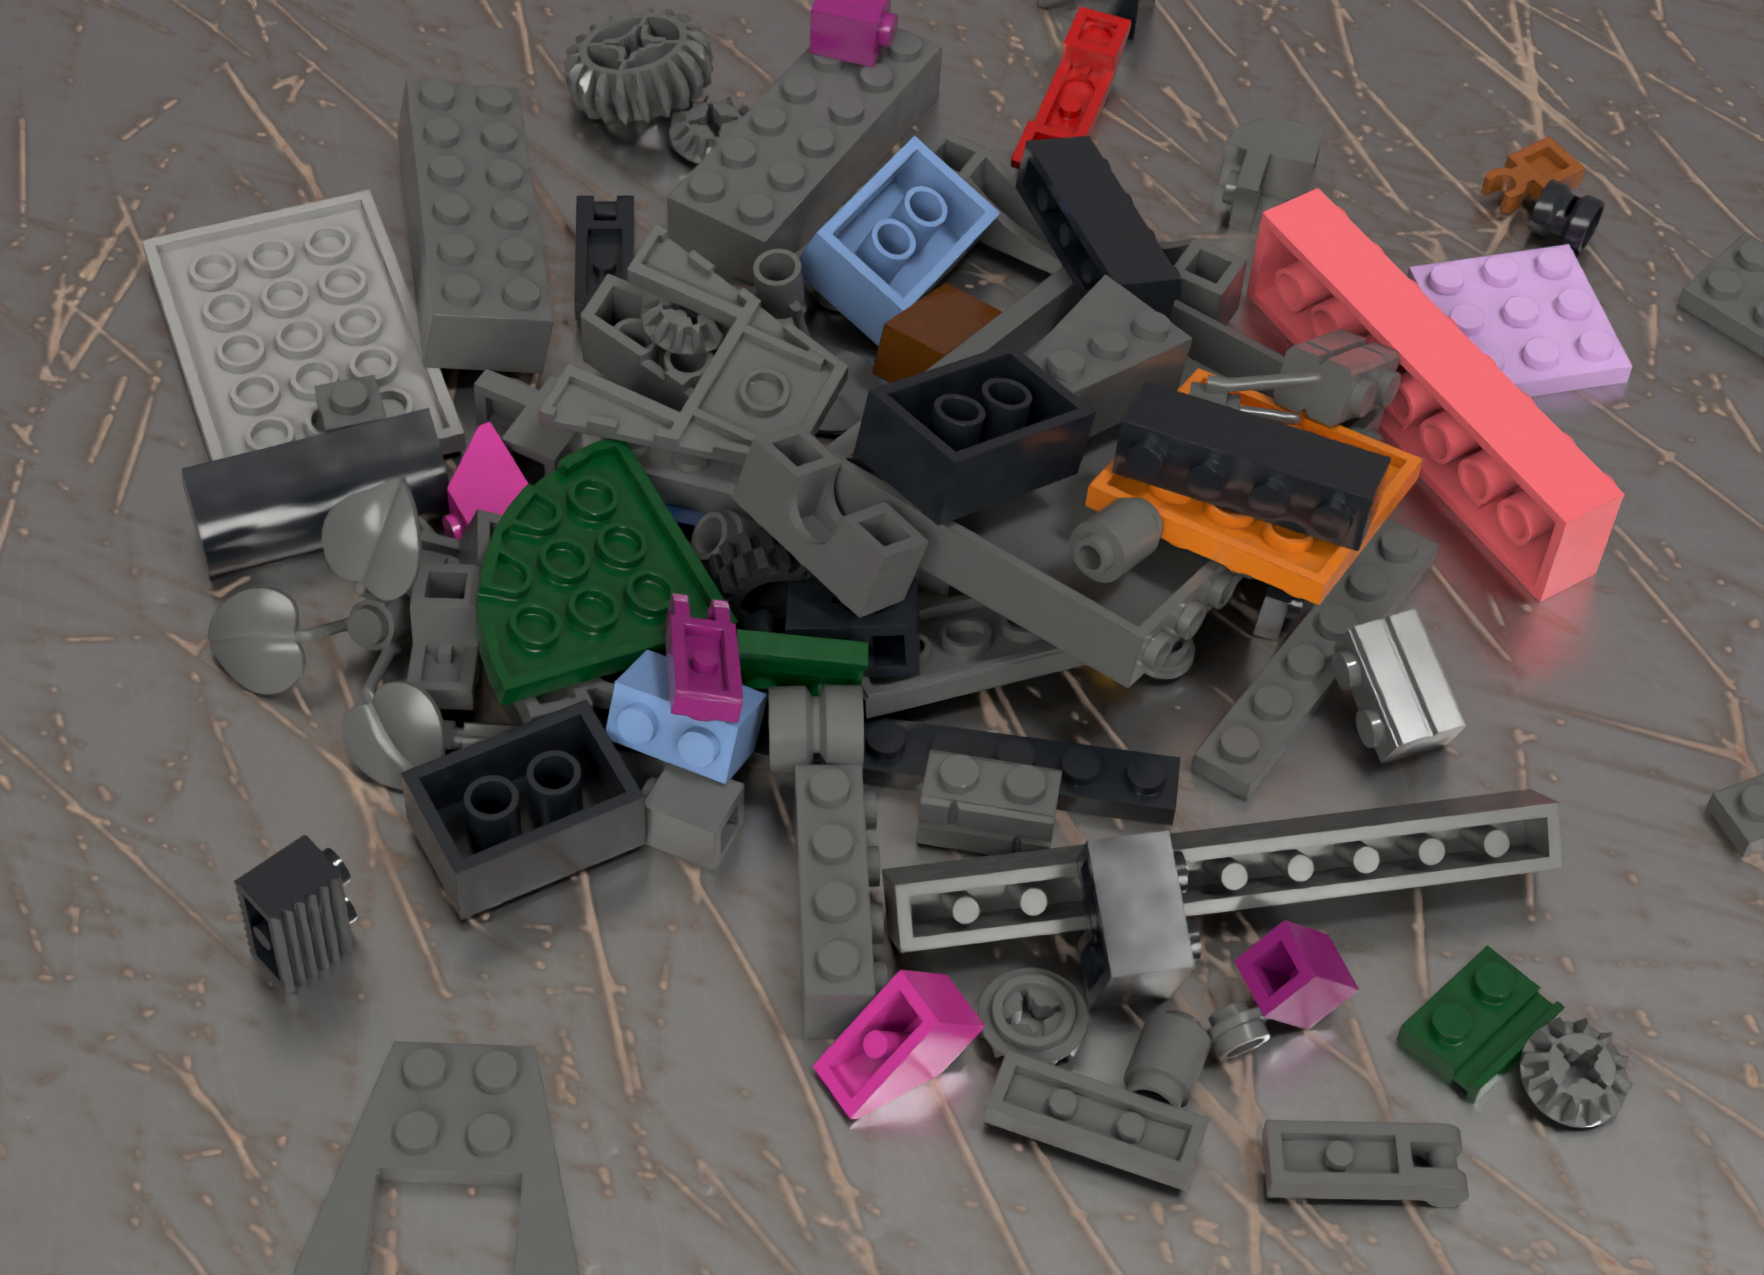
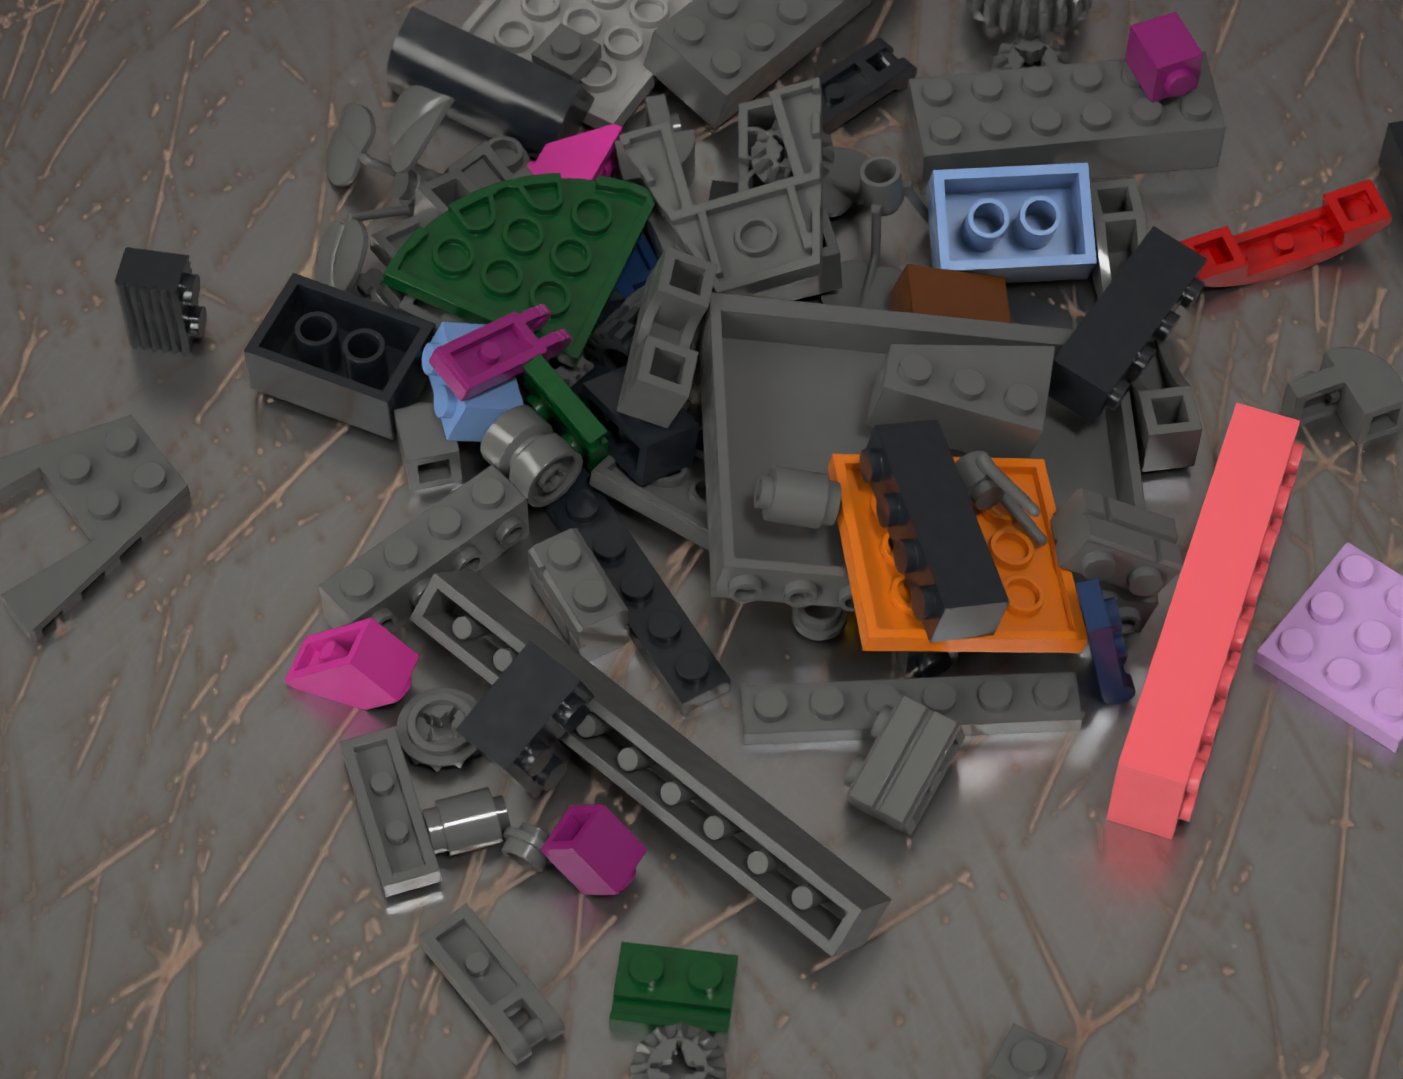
camera: 55 degrees right, 5 degrees up
black brick [854,343,1096,526] -> none
none -> dark blue plate [1076,578,1136,704]

